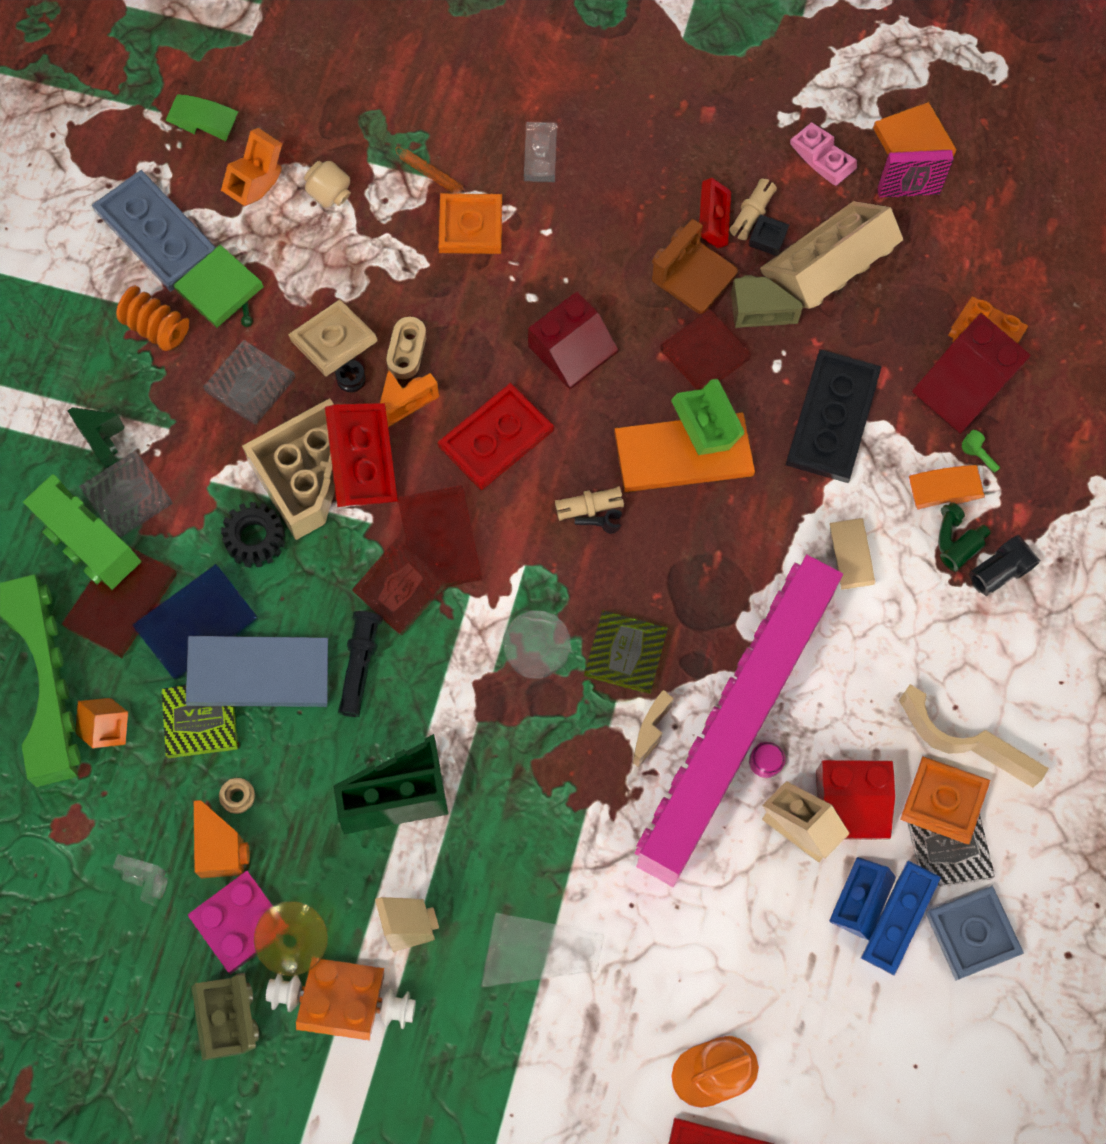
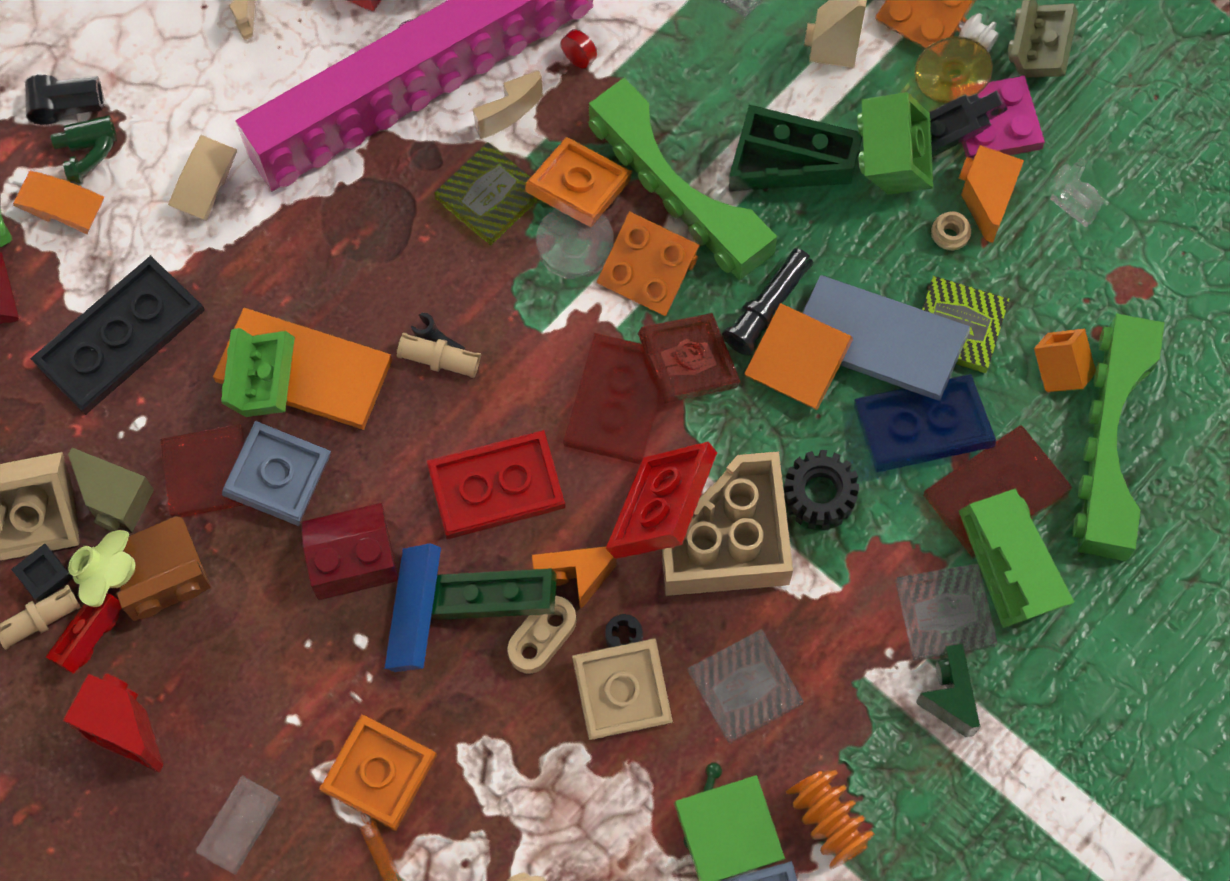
camera: 150 degrees left, 0 degrees up
none -> red slope [63,673,163,773]
none -> yellowish green plate [68,530,135,607]
none -> sand blue tile [222,421,331,526]
none -> blue tile [385,543,441,672]
none -> dark green plate [431,568,557,620]
none -> orange tile [525,137,632,227]
none -> red tile [560,29,597,69]
none -> bright green arch [588,77,777,281]
none -> orange hinge [596,211,700,316]
none -> orange tile [744,303,853,410]
none -> bright green brick [857,92,933,195]
none -> black hinge [929,90,1008,157]

